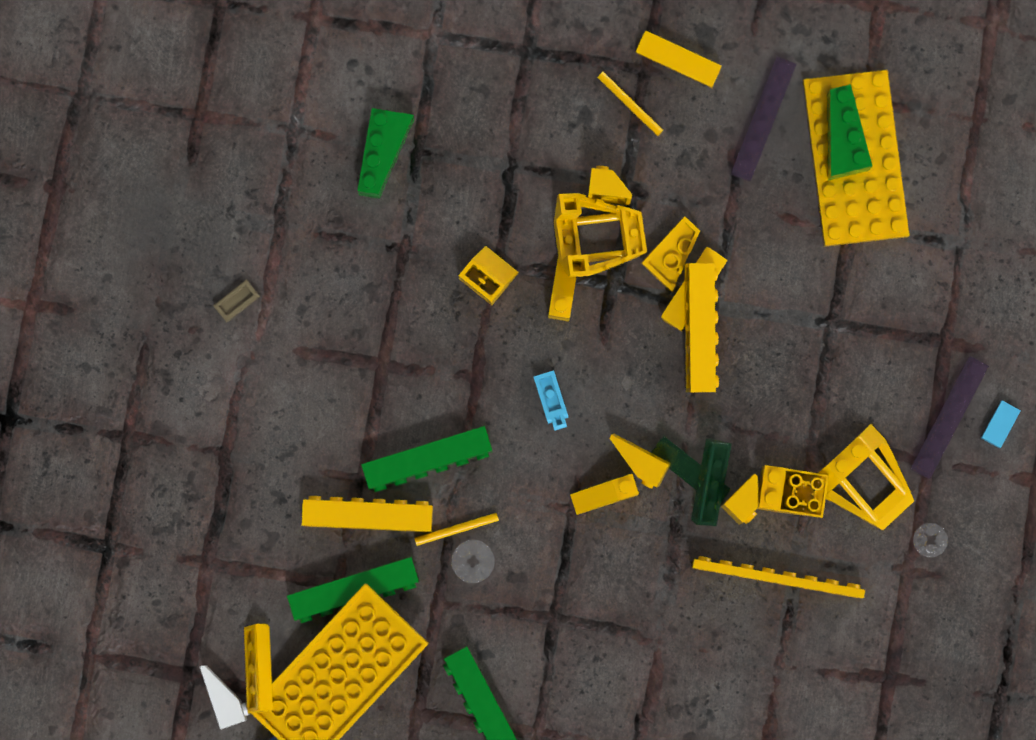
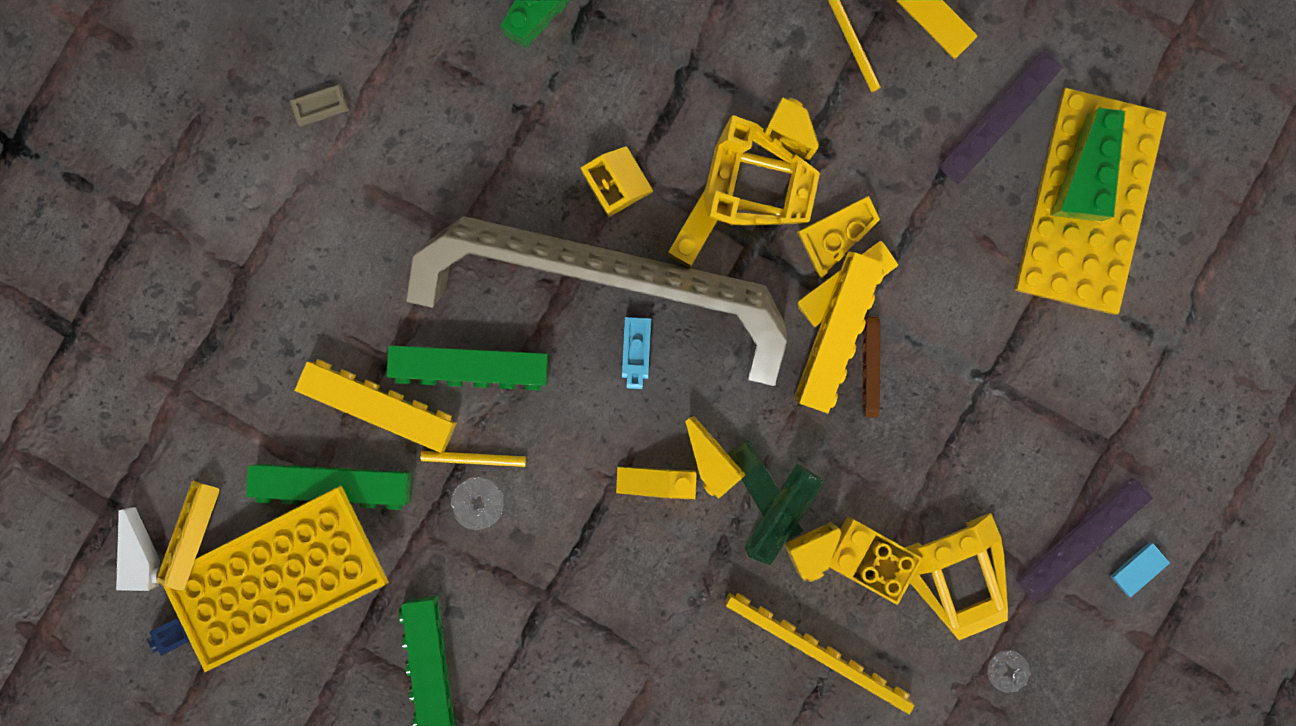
camera: 20 degrees right, 5 degrees up
none -> dark tan arch [407,216,787,386]
none -> reddish brown beam [862,316,880,418]

